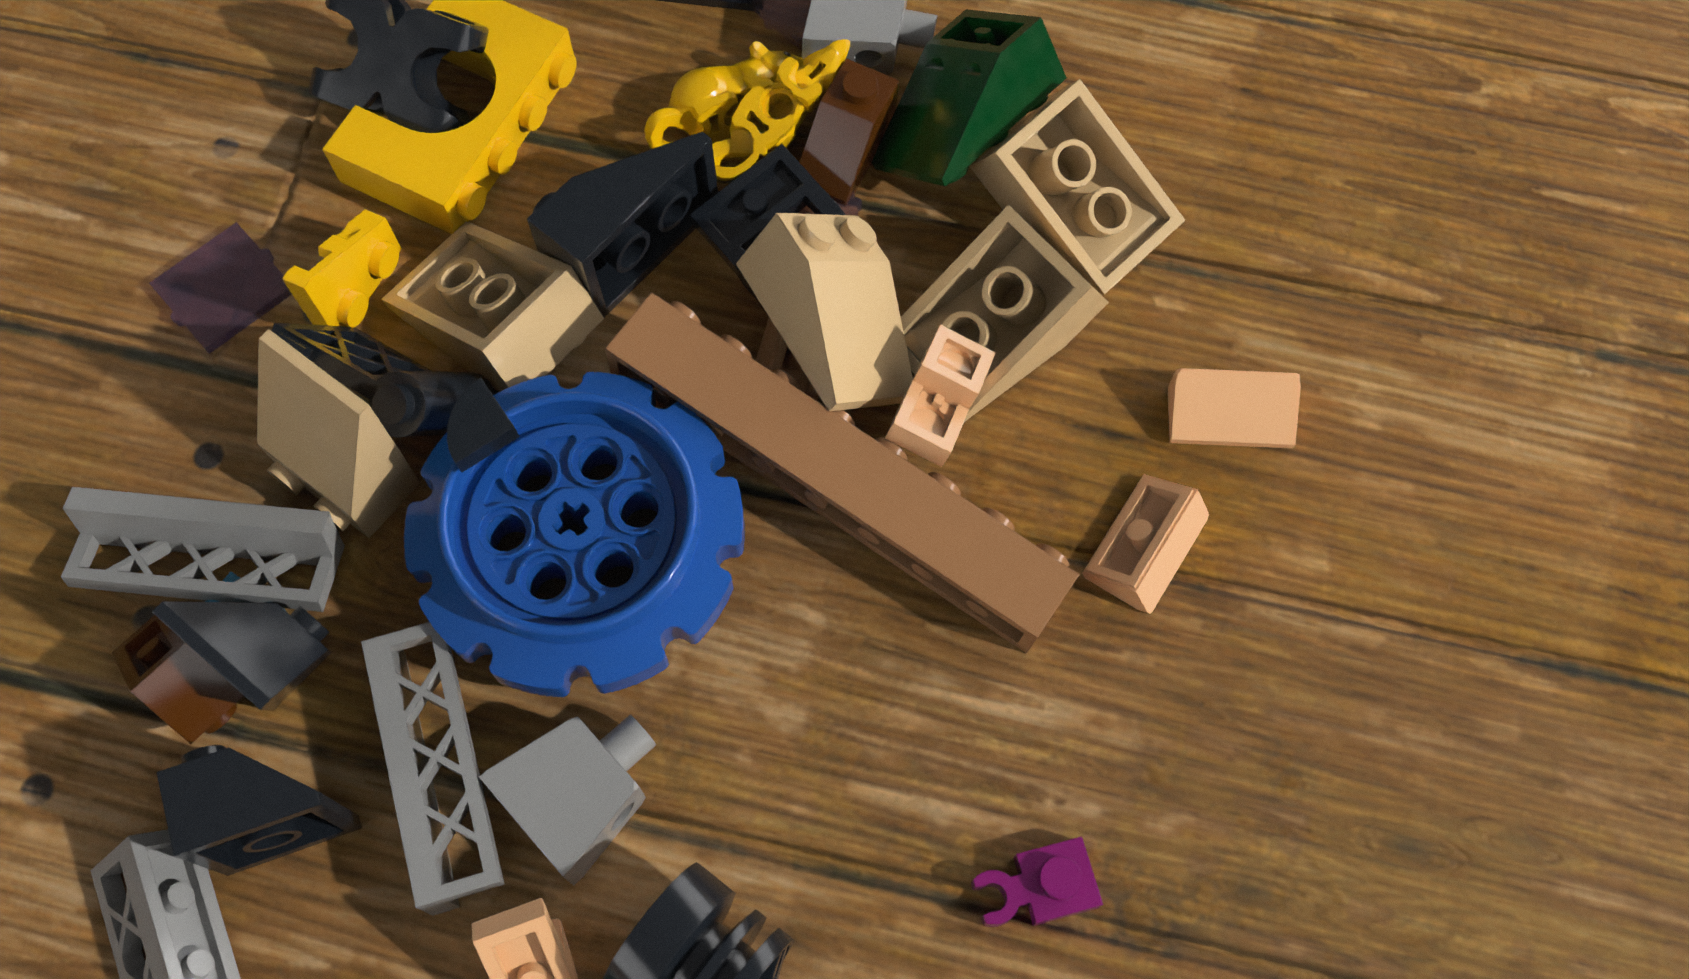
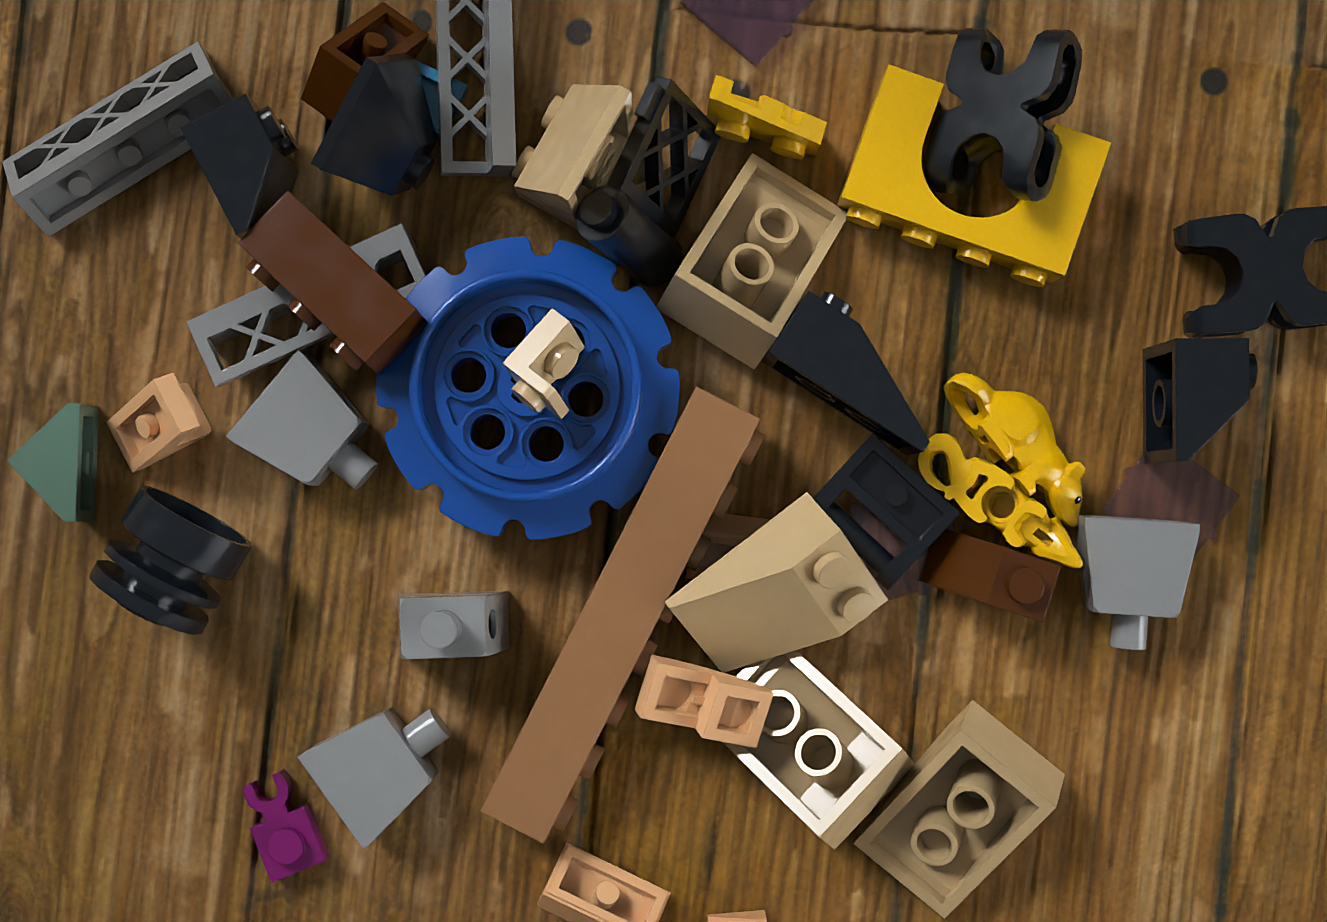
camera: 90 degrees right, 20 degrees up
black tile [447,378,520,473] -> none
dark green slope [872,9,1067,187] -> none
none -> reddish brown brick [237,190,428,375]
none -> light grey torso [297,707,451,849]
none -> light grey torso [398,591,510,659]
none -> tan bracket [503,308,585,419]

